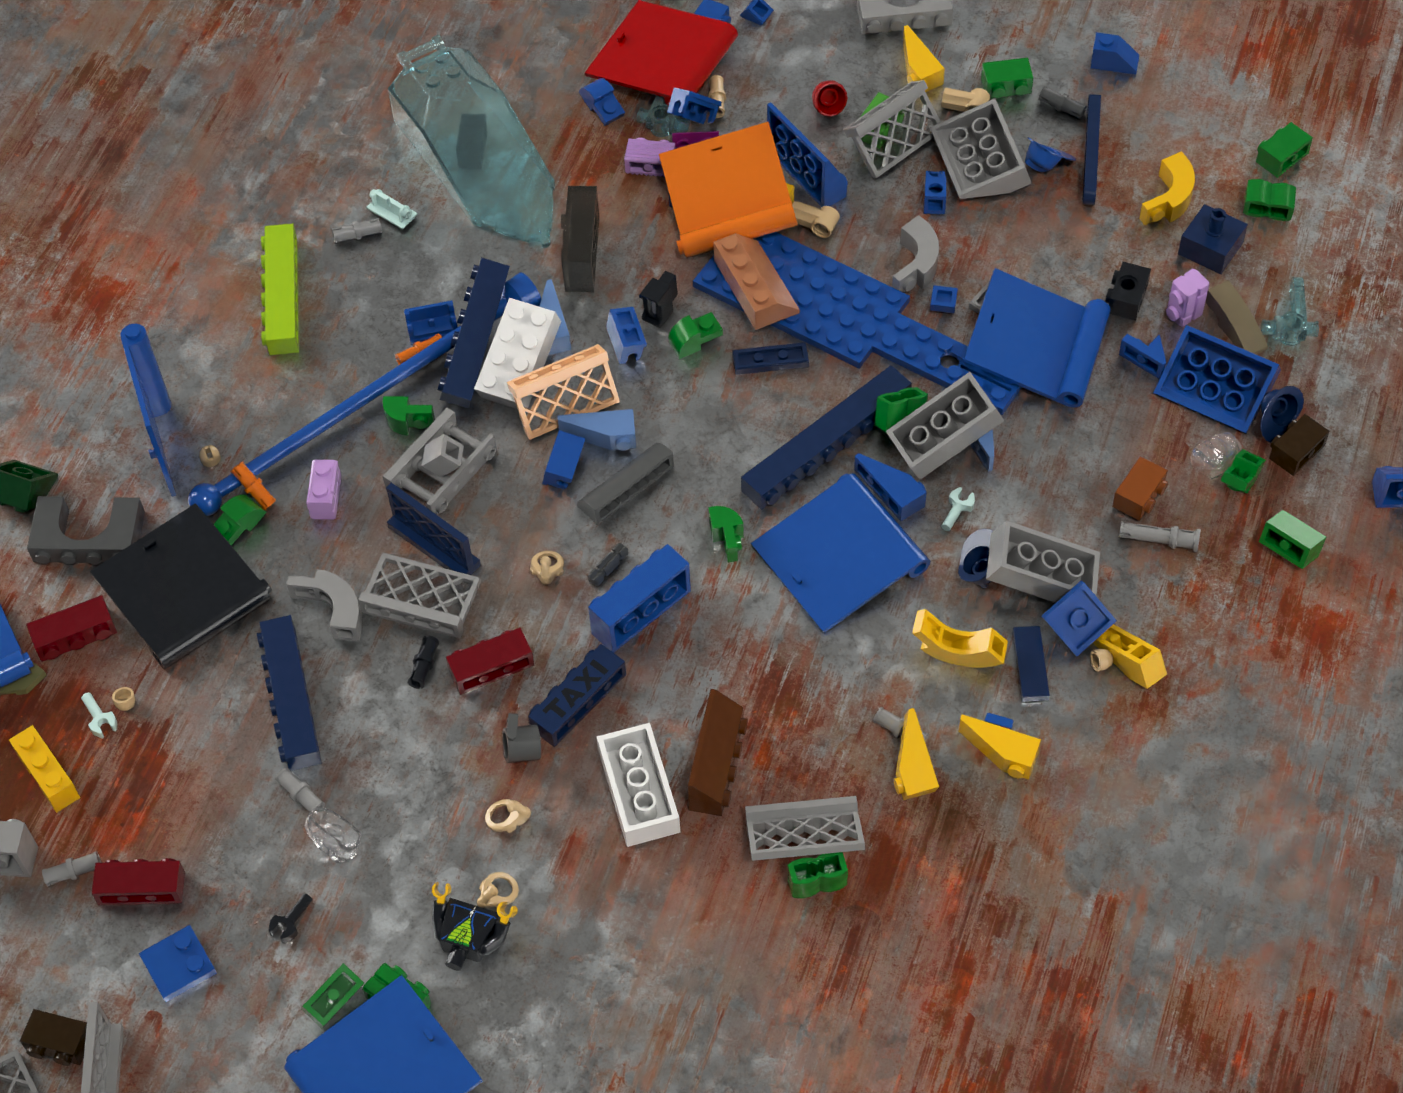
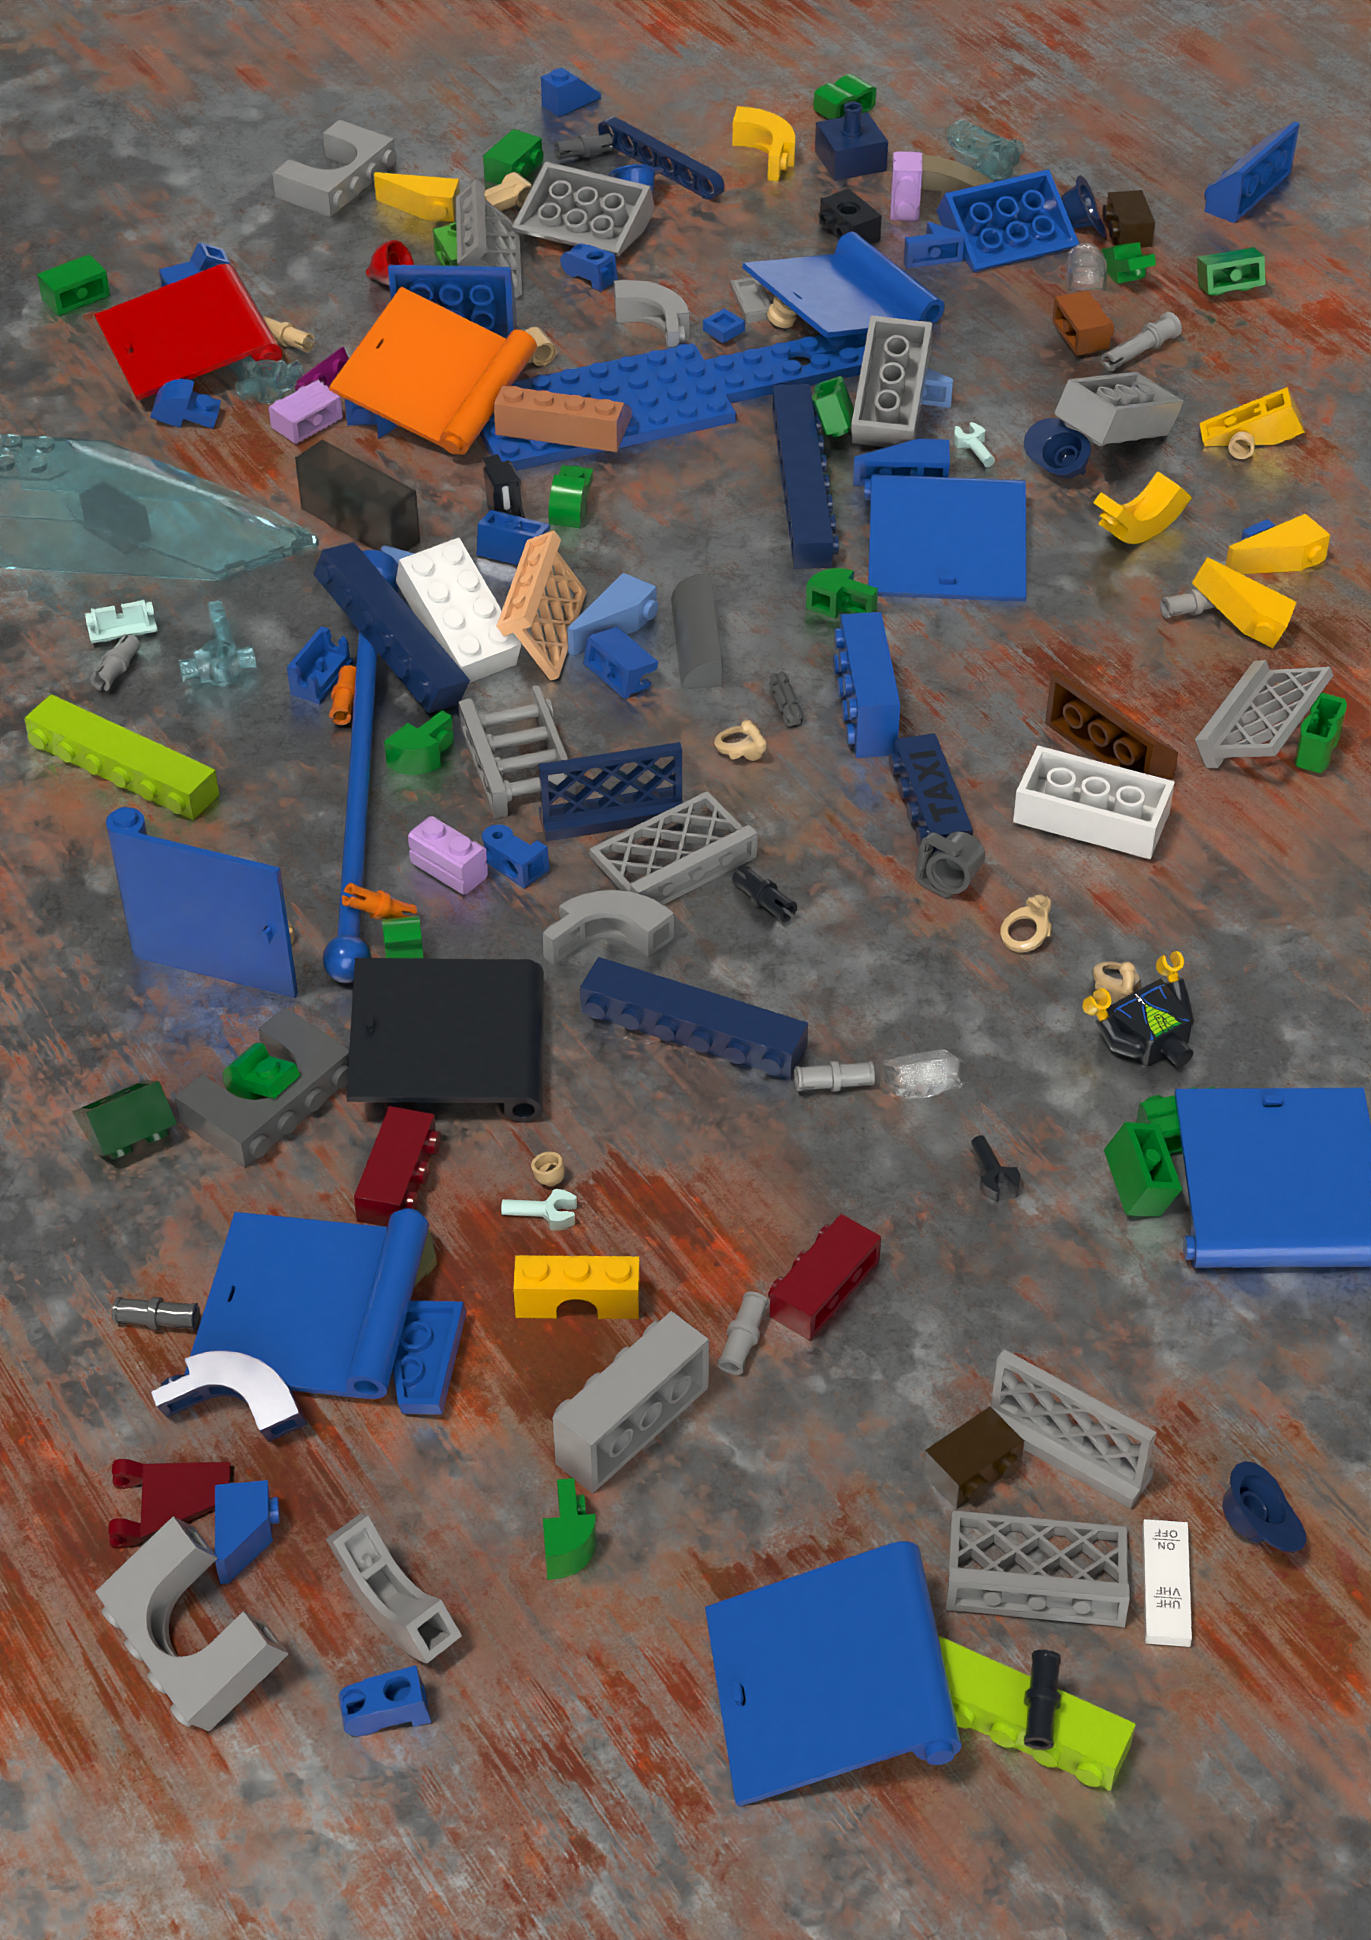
camera: 55 degrees left, 10 degrees down
blue plate [139,925,217,1002] -> none
light grey brick [422,434,464,478] -> none
dark red brick [446,627,535,695] -> none
blue hinge [667,87,722,124] -> none
dark blue tile [732,342,809,375] -> none
dark blue tile [1013,626,1050,702] -> none
blue plate [1041,580,1117,656] -> none
green brick [1256,122,1313,178] -> none
none -> clear light blue piece [178,600,256,687]
none -> green brick [222,1043,300,1100]
none -> blue leg [482,824,549,889]

